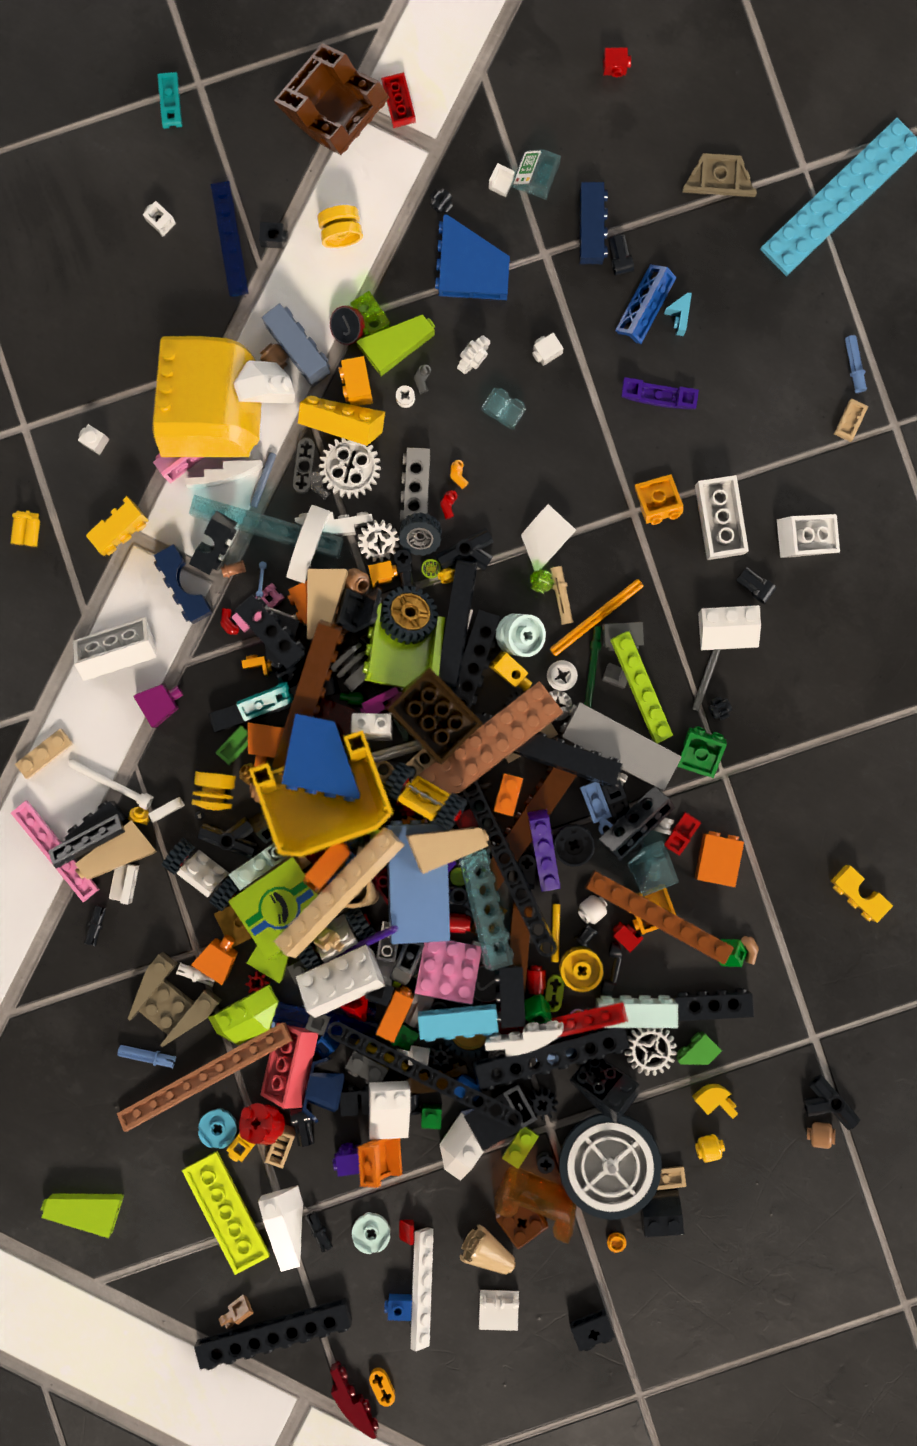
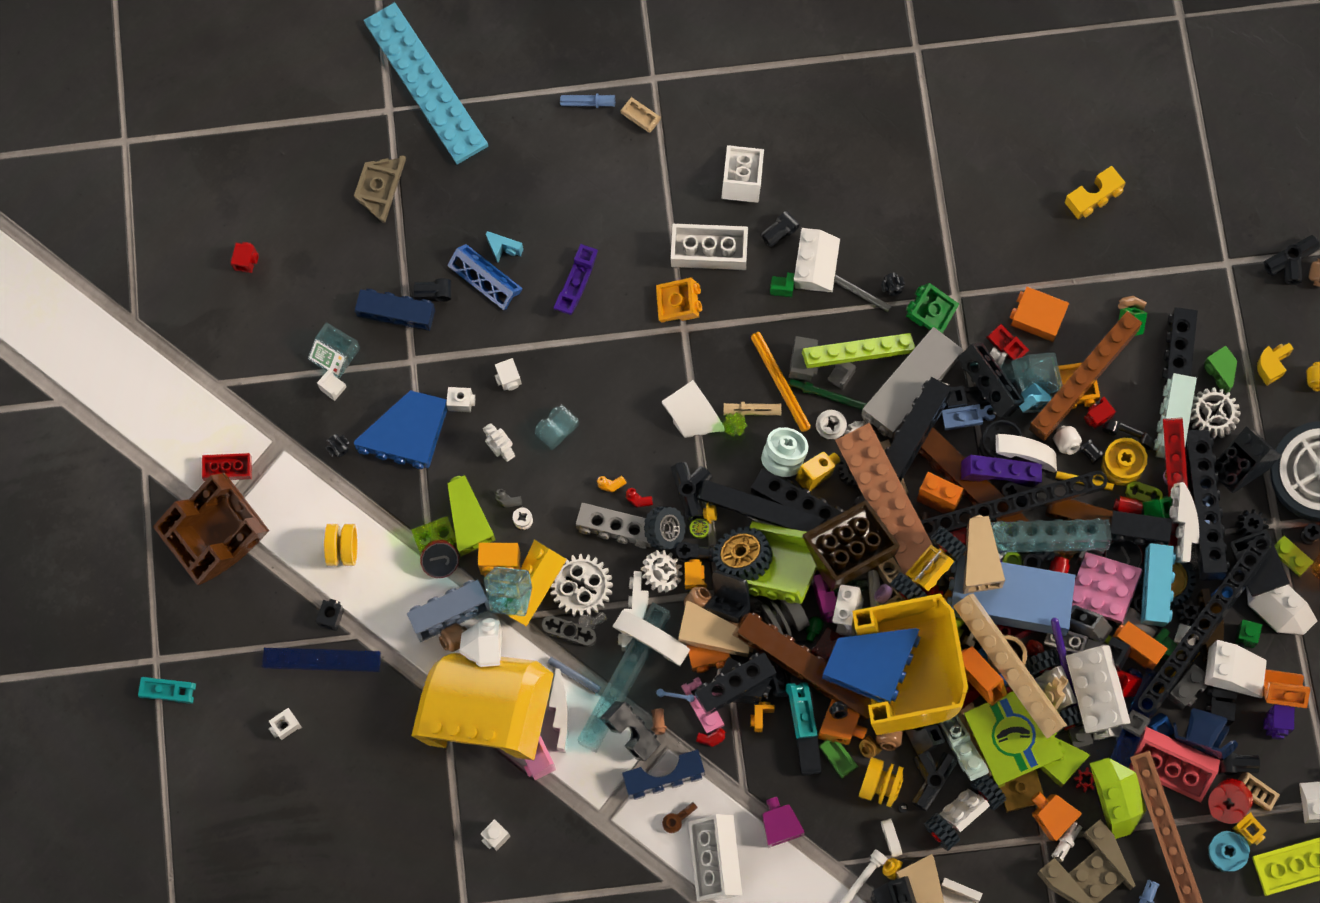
camera: 75 degrees left, 15 degrees down
yellow wedge [86,496,149,556] -> none
none -> white brick [447,387,475,412]
none -> clear light blue slope [484,567,532,616]
none -> reddish brown plate [662,802,698,834]
none -> green panel [770,272,795,297]
none -> black plate [829,701,849,719]
none -> lavender tile [874,584,893,604]
none -> white slope [996,434,1057,472]
none -> medium azure slope [1019,383,1053,413]
none -> clear red plate [1026,640,1044,657]

